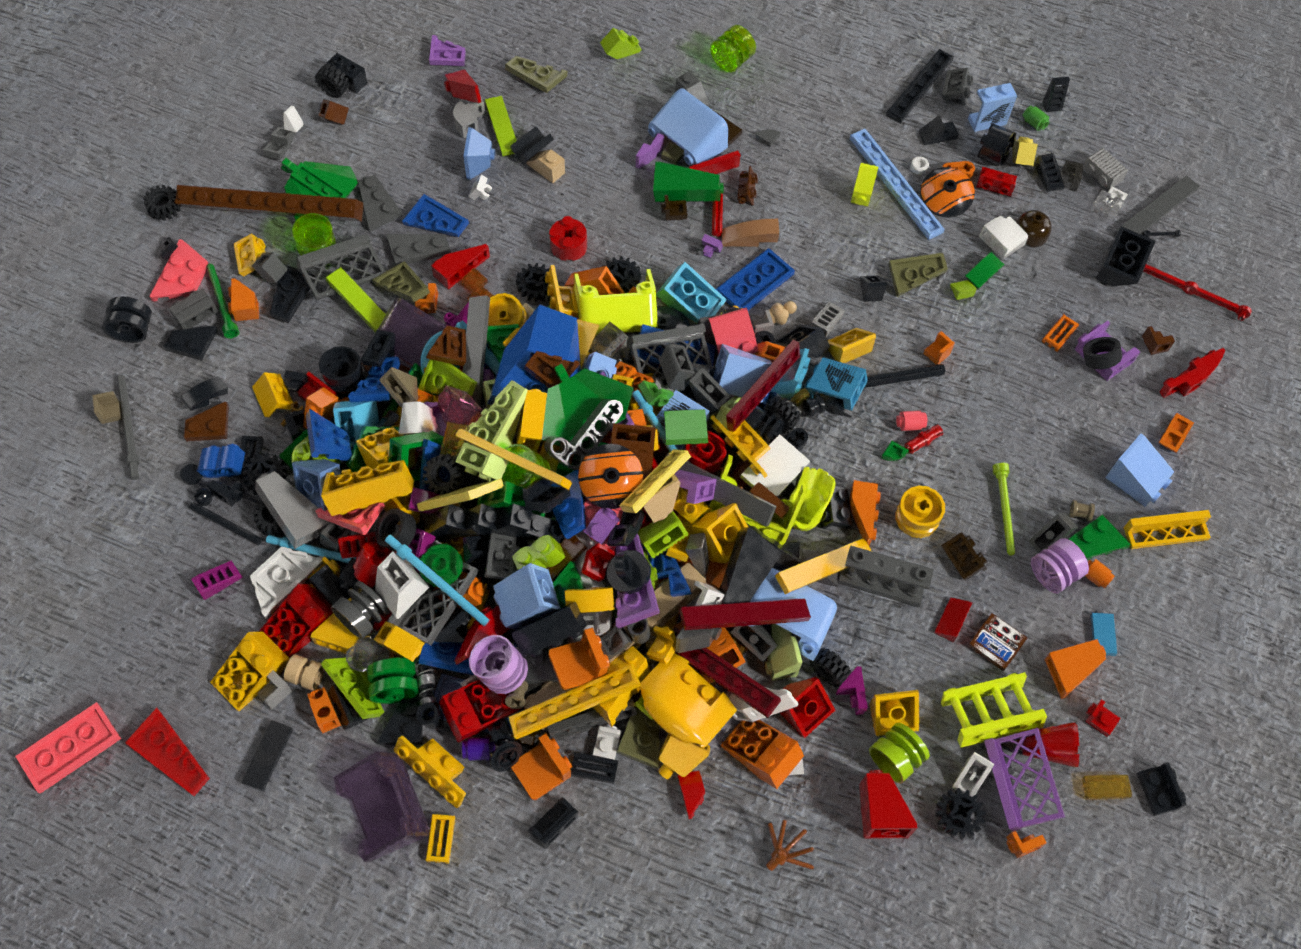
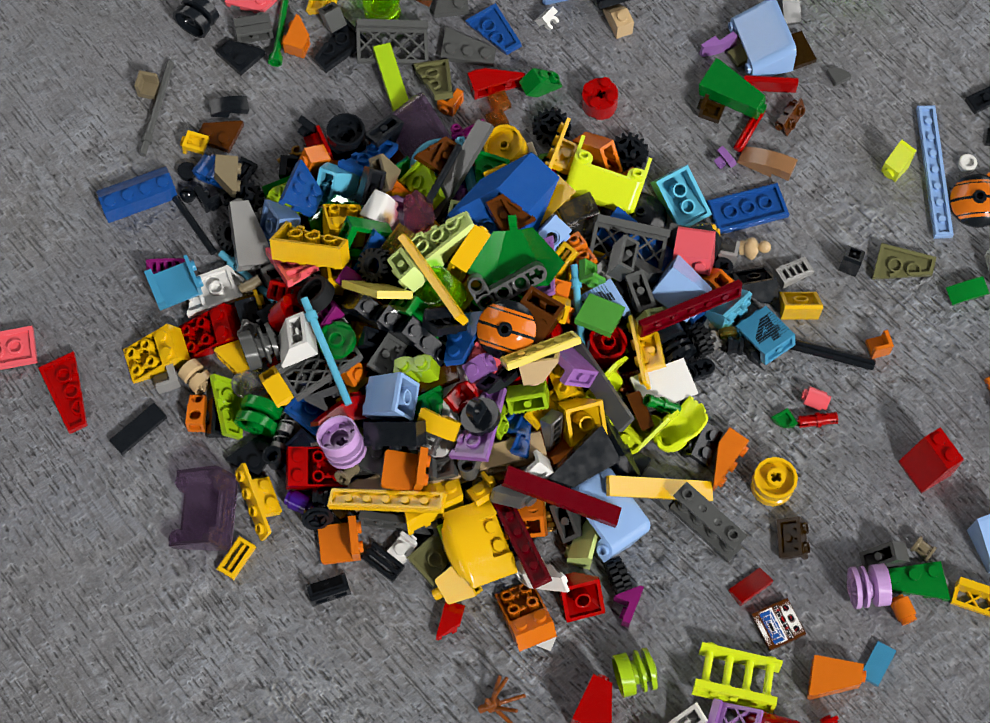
camera: 30 degrees right, 5 degrees up
yellow panel [252,372,293,417] -> none
yellow slope [869,690,919,736] -> none
lime slope [950,280,976,300] -> none
lime piece [992,463,1015,556] -> none
none -> blue slope [96,166,177,223]
none -> dark azure panel [144,255,204,311]
none -> yellow bracket [180,130,209,155]
none -> dark tan slope [214,154,241,198]
none -> dark tan pin [237,274,263,295]
none -> light grey plate [237,319,259,336]
none -> black slope [355,166,387,206]
none -> black bar [425,144,462,203]
none -> green slope [519,68,562,98]
none -> green pin [643,394,681,414]
none -> red slope [898,427,964,493]

